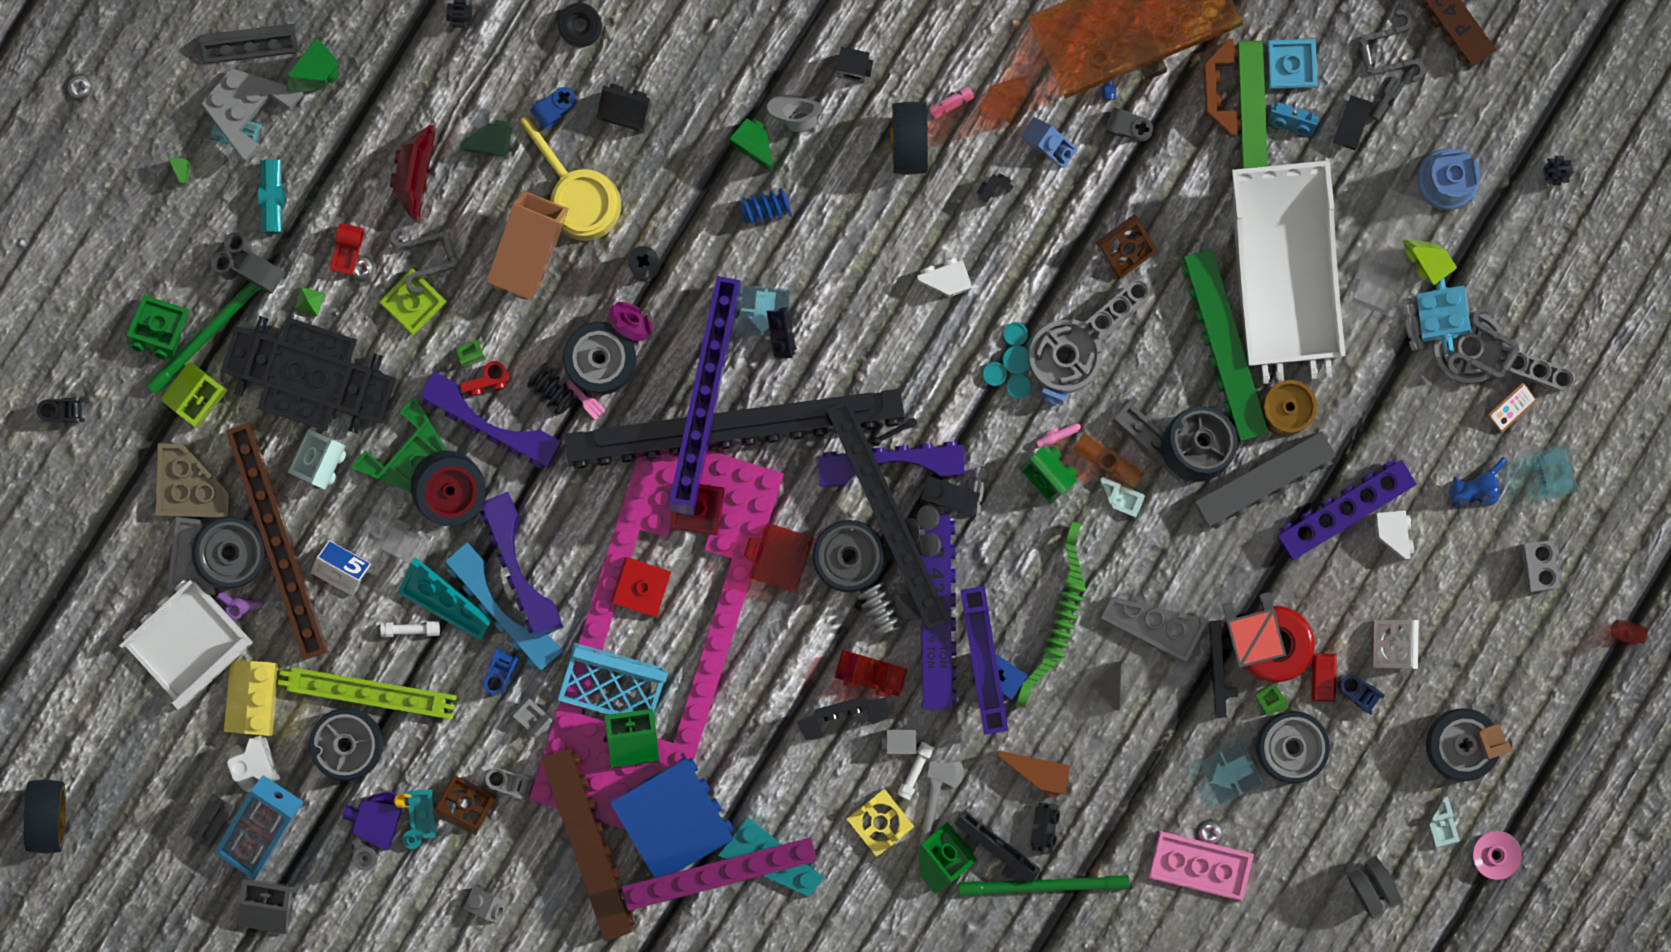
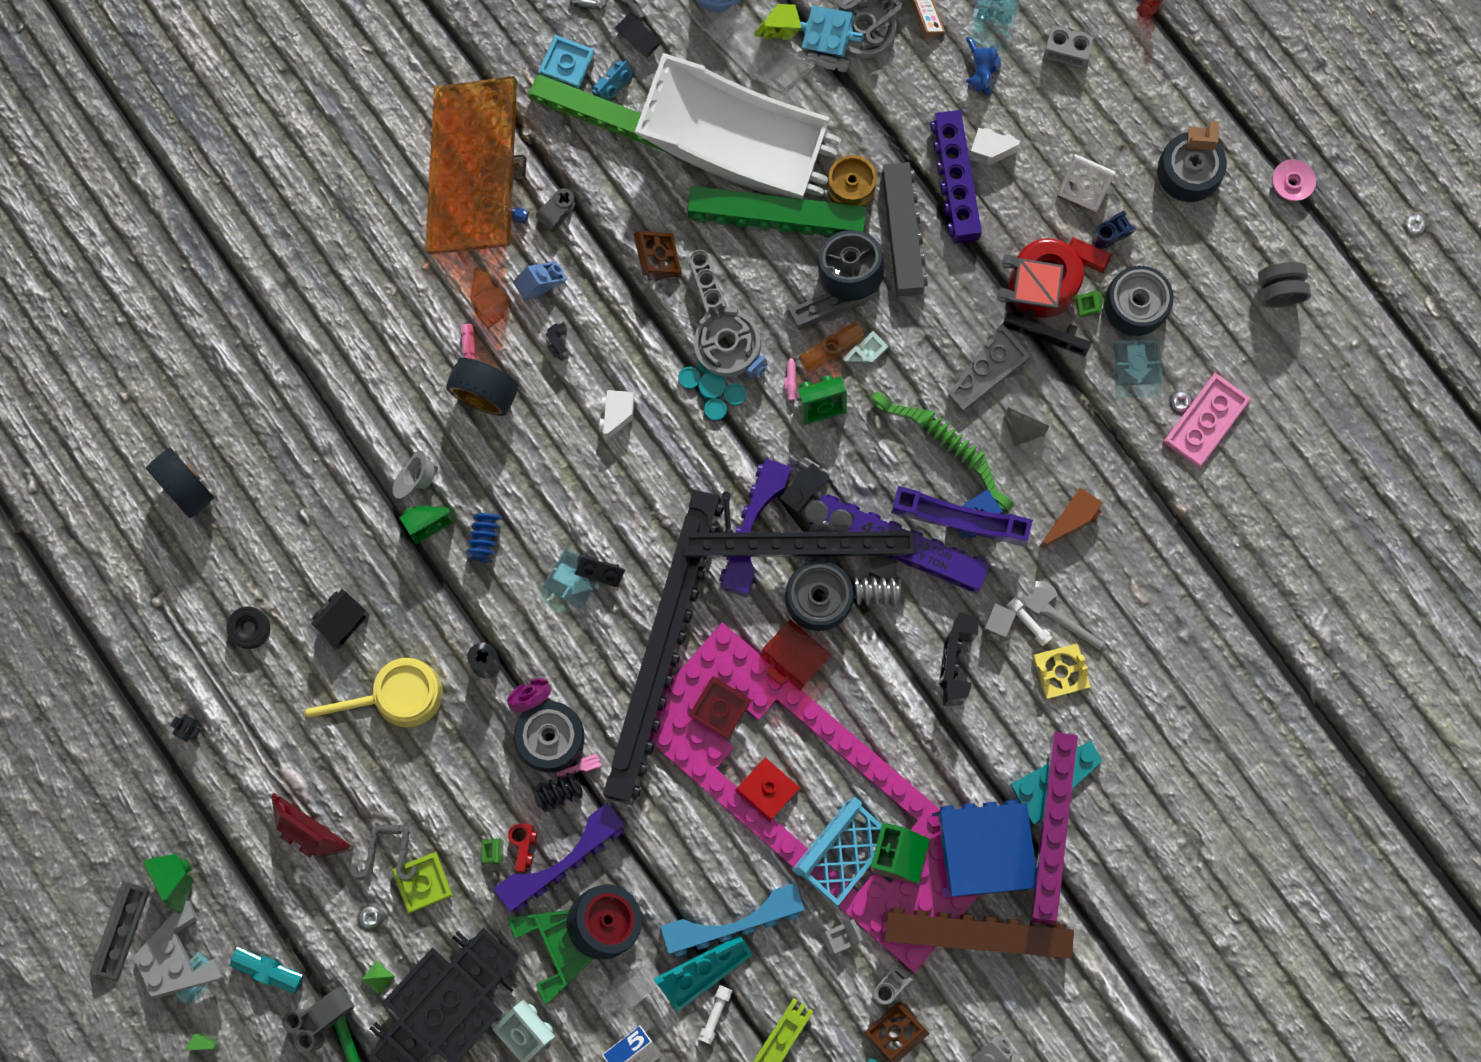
camera: 70 degrees left, 10 degrees down
red plate [329,223,365,276] -> none
clear green slope [460,120,514,158] -> none
dark purple arch [480,492,564,639] -> none
blue piece [483,647,520,696] -> none
nougat brick [486,191,569,300] -> none
blue piece [530,87,577,130] -> none
dark purple brick [669,276,741,515] -> none
clear red brick [834,650,908,698] -> none
black brick [836,47,873,83] -> none
green slope [919,822,977,894] -> none
black hinge [954,809,1040,883] -> none
green piece [959,875,1129,896] -> none
black hinge [1030,802,1060,853] -> none
dark orange slope [1203,39,1241,138] -> none
light aqua slope [1429,797,1460,849] -> none

